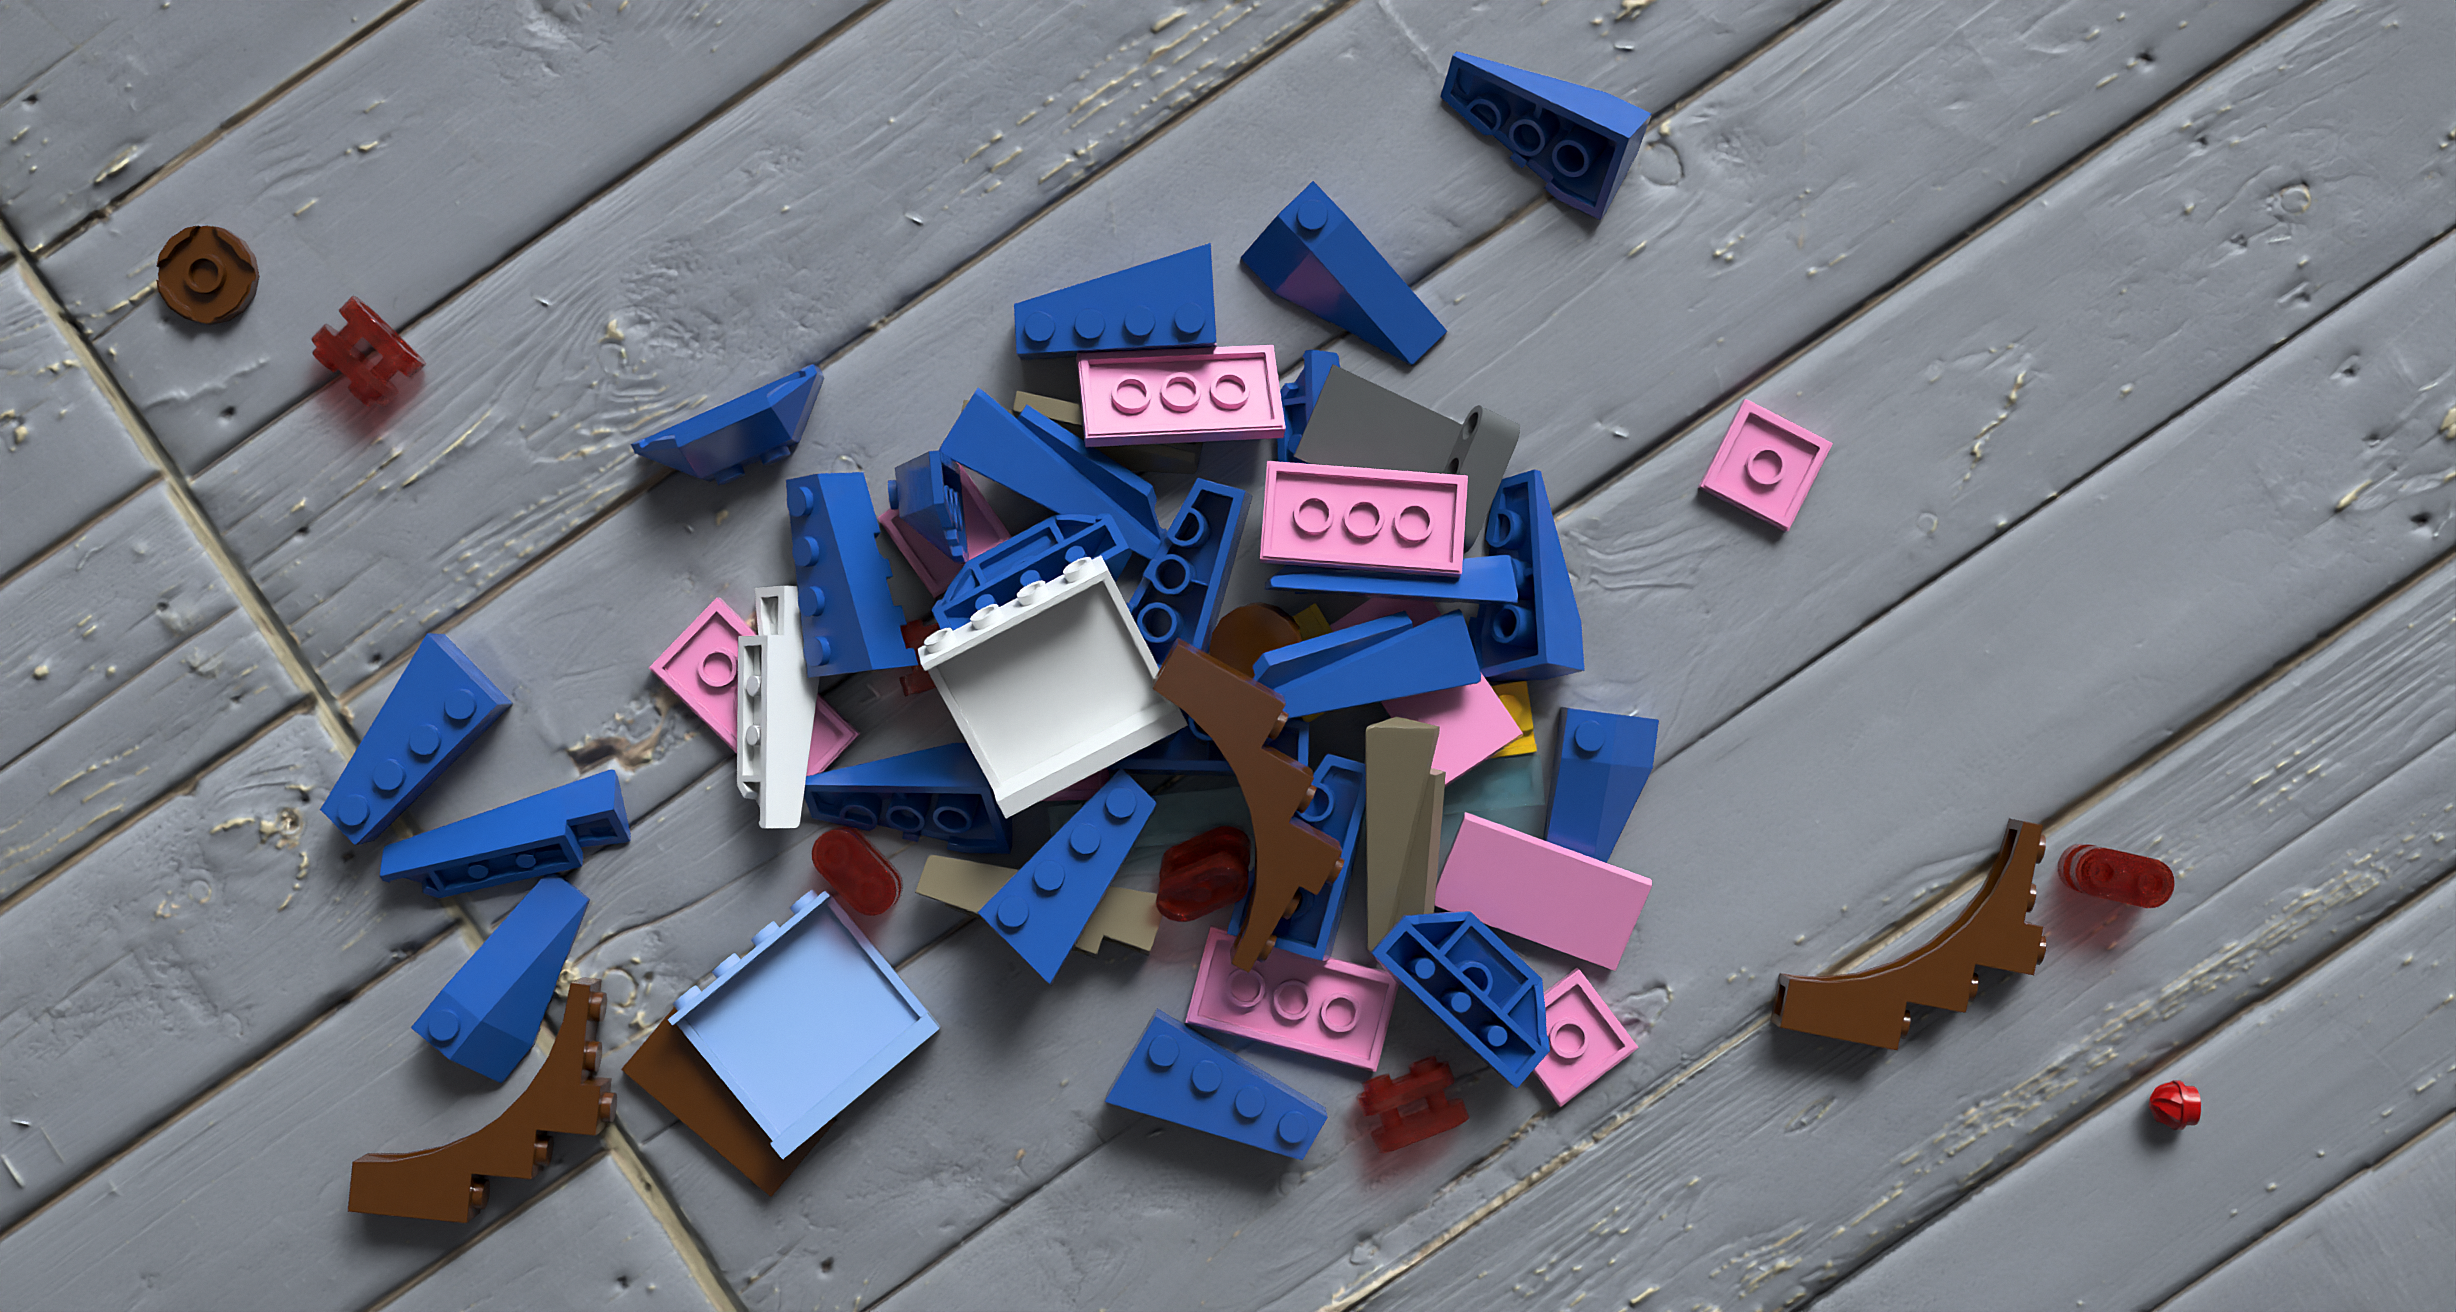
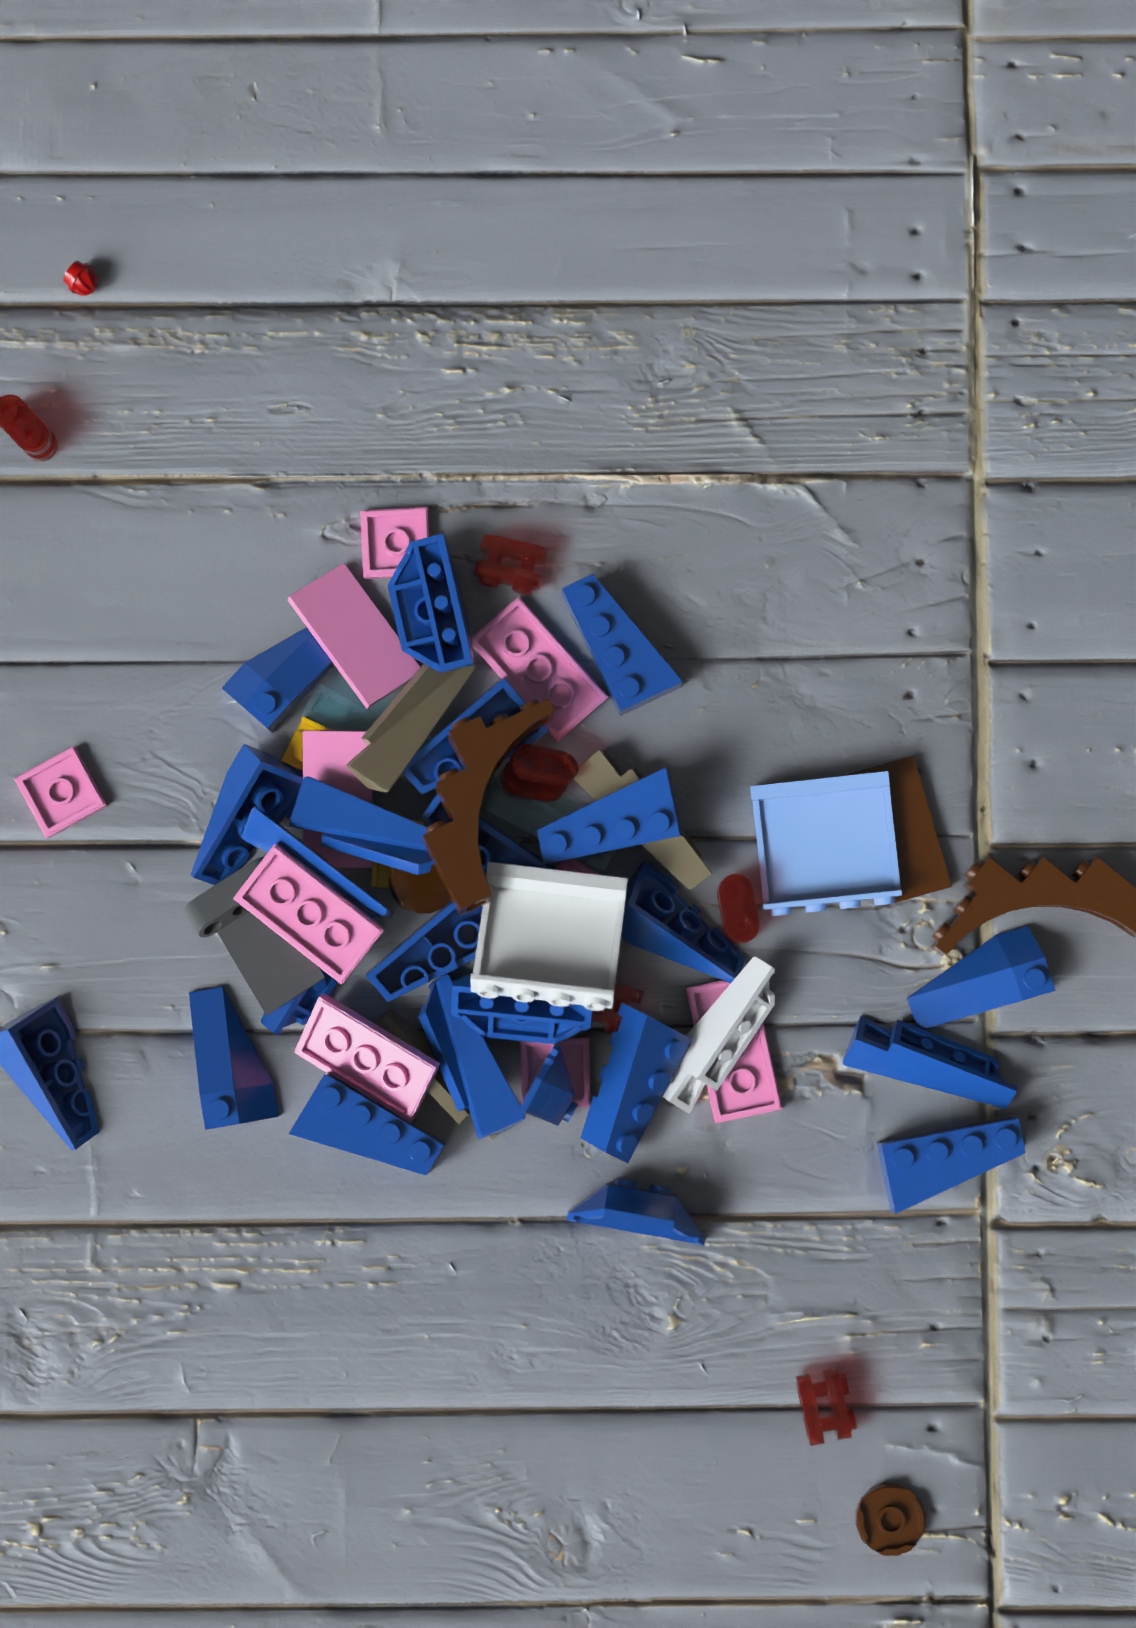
camera: 140 degrees left, 5 degrees down
reddish brown arch [1770,818,2046,1051] -> none

